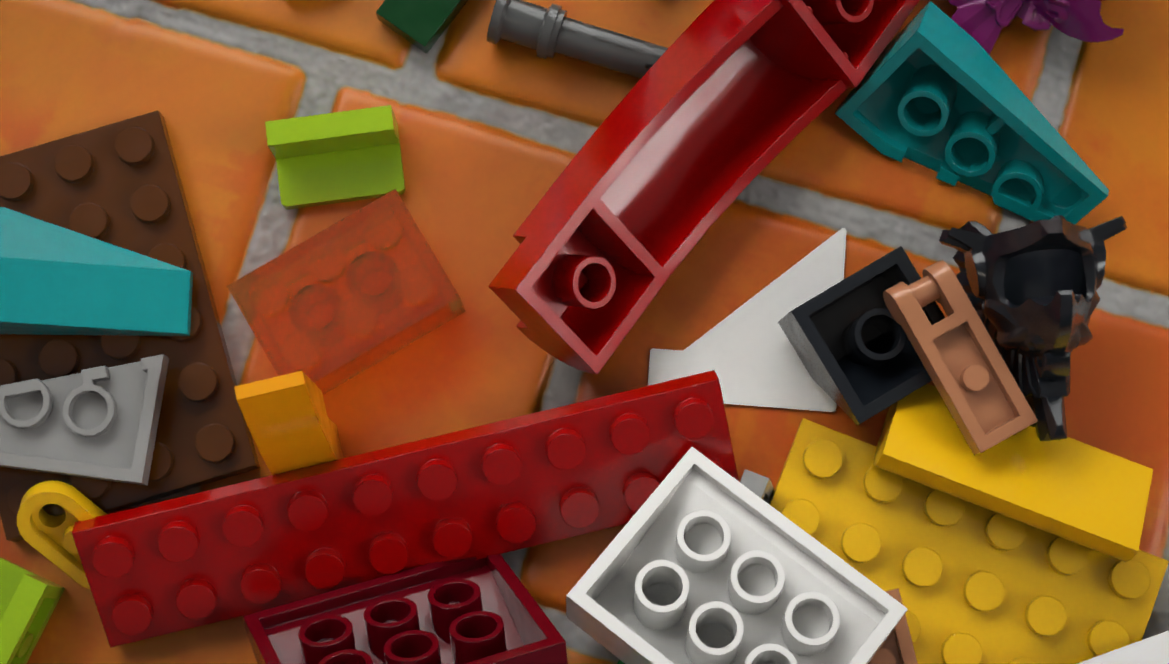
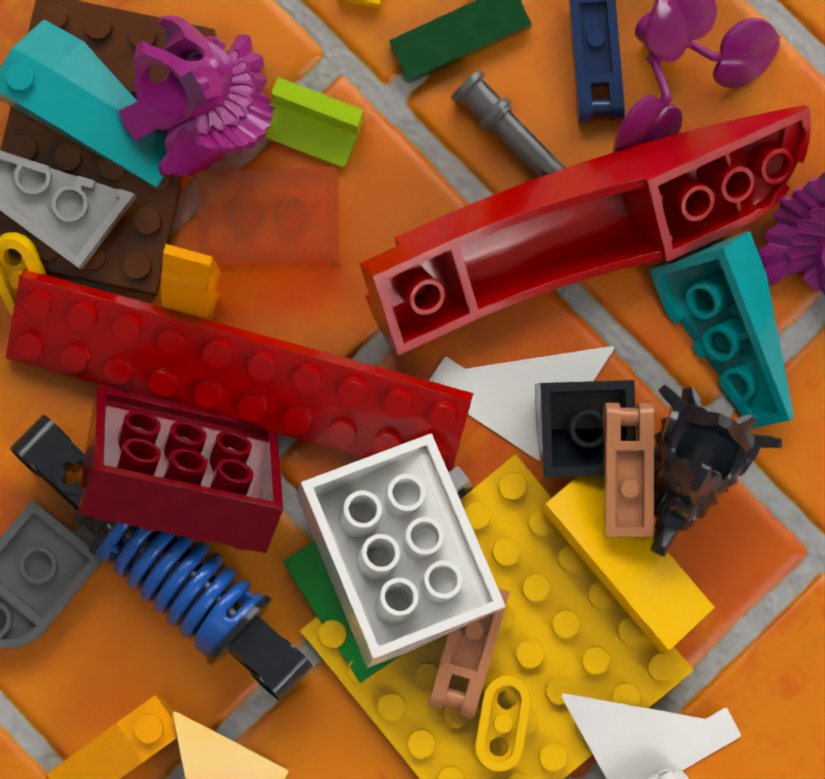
camera: 25 degrees right, 5 degrees up
none -> magenta piece [119,15,276,176]

